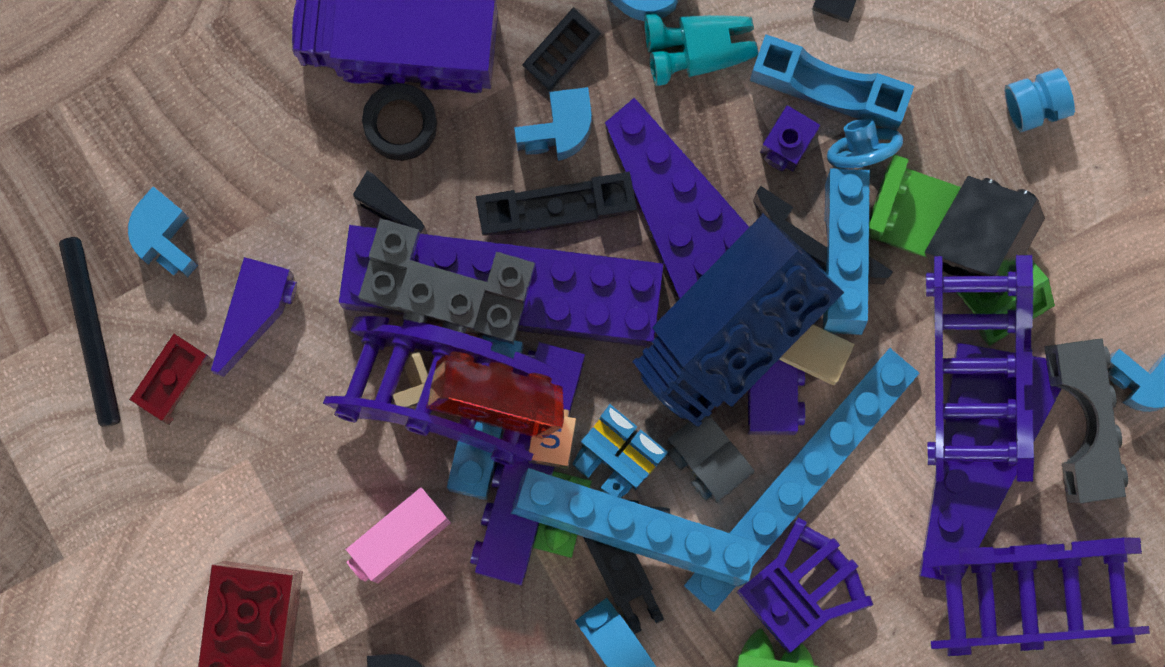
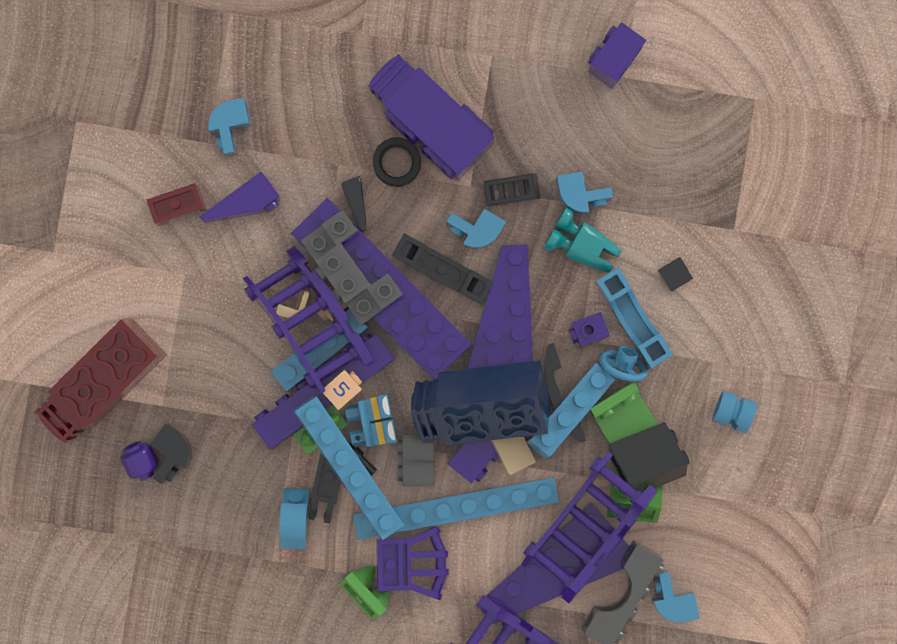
camera: 40 degrees right, 5 degrees up
black axle [59,237,121,427] -> none
bright pink brick [345,487,451,583] -> none
clear red slope [426,352,564,439] -> none

